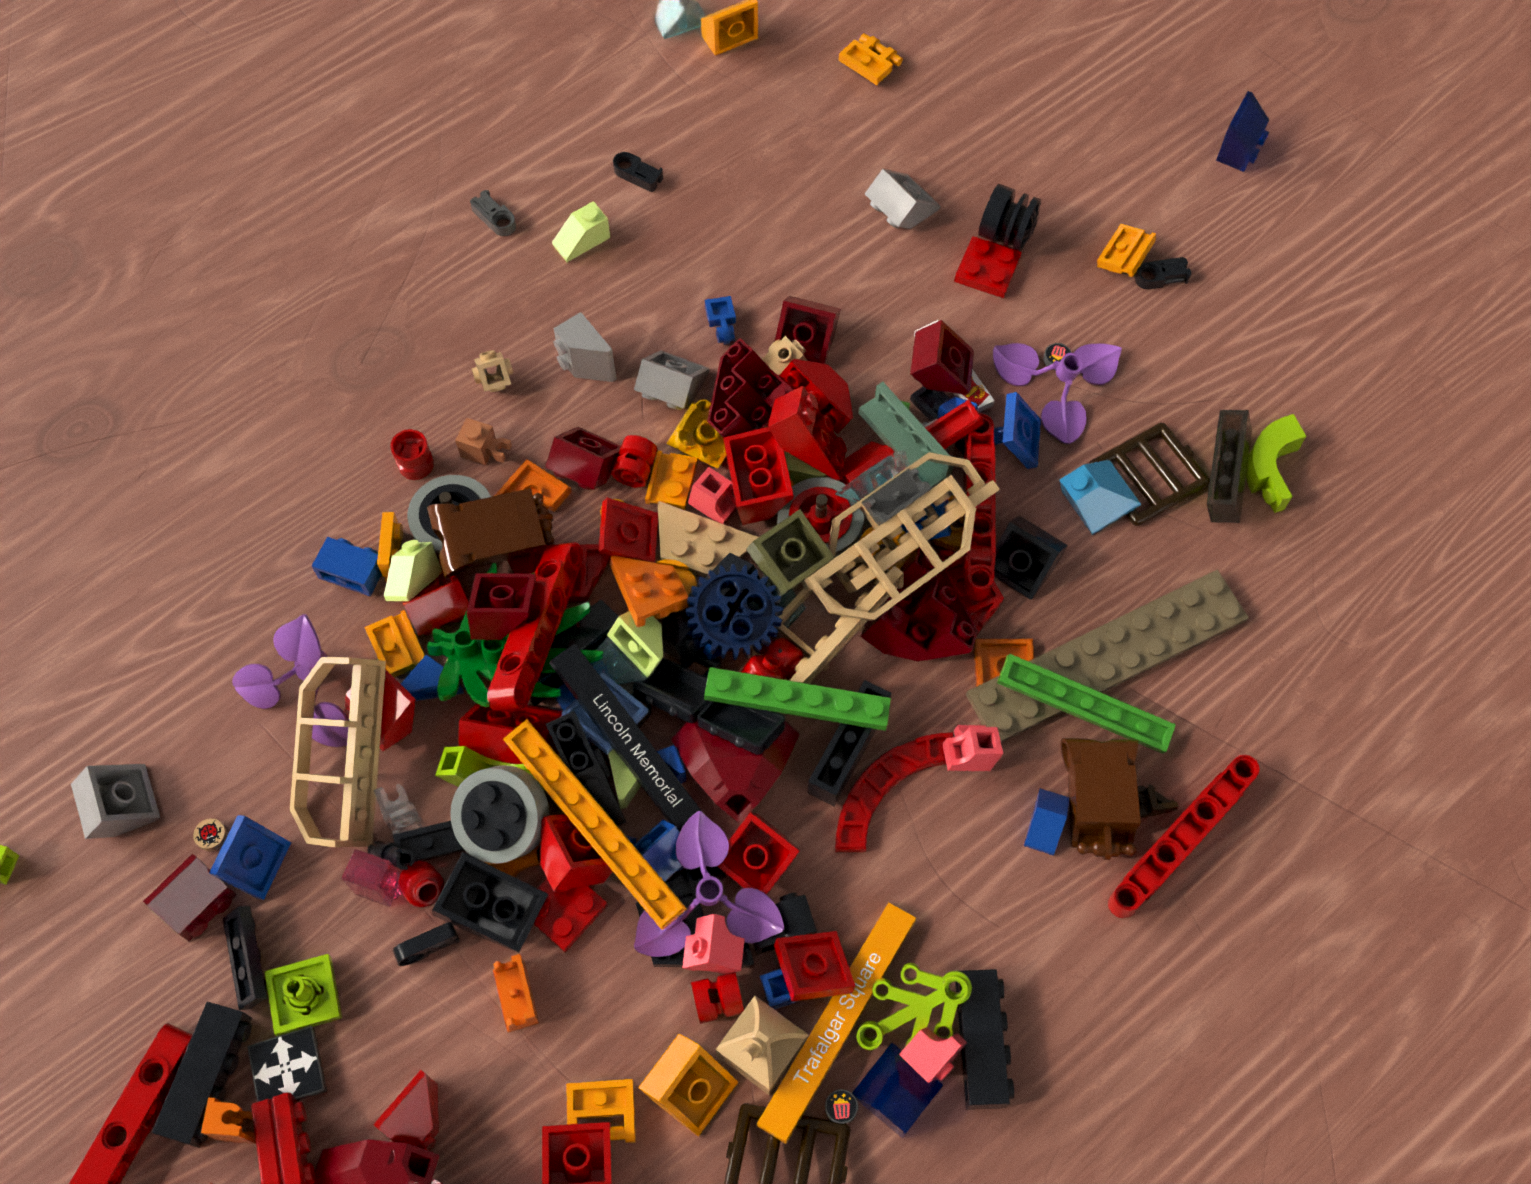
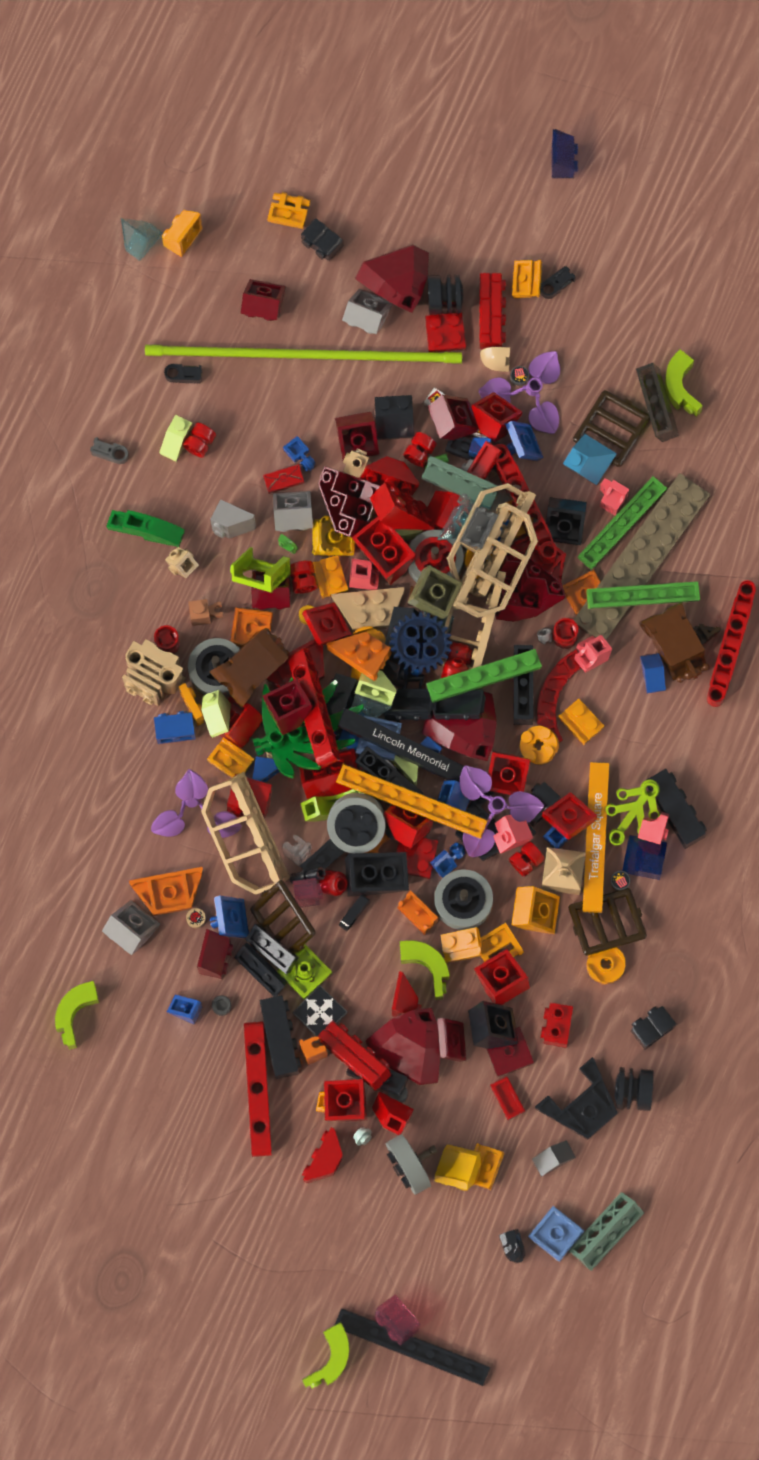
camera: 25 degrees left, 10 degrees up
none -> green slope [106,510,185,547]
none -> tan piece [122,639,186,706]
none -> orange wing [129,867,203,916]
none -> lime piece [145,345,462,364]
none -> blue slope [167,995,202,1025]
none -> red wheel [183,422,217,458]
none -> dark grey tile [212,995,232,1016]
none -> lime panel [230,547,290,592]
none -> dark red slope [240,279,286,321]
none -> plate [245,924,299,974]
none -> dark brown bar [250,880,316,954]
none -> red tile [263,464,304,494]
none -> bright green tile [278,534,298,554]
none -> black brick [301,218,344,261]
none -> dark red brick [355,244,429,313]
none -> black slope [374,395,414,440]
none -> lime arch [400,941,449,1000]
none -> red wheel [403,432,437,467]
none -> blue plate [430,843,465,878]
none -> wheel [434,869,493,930]
none -> light orange plate [440,927,483,963]
none -> red slope [471,392,523,442]
none -> red brick [479,273,506,350]
none -> tan brick [480,347,510,372]
none -> light orange plate [520,726,559,765]
none -> light grey hinge [537,628,553,644]
none -> red wheel [553,618,578,649]
none -> light orange plate [558,699,605,746]
none -> bright green plate [578,476,667,570]
none -> coral brick [600,478,629,516]

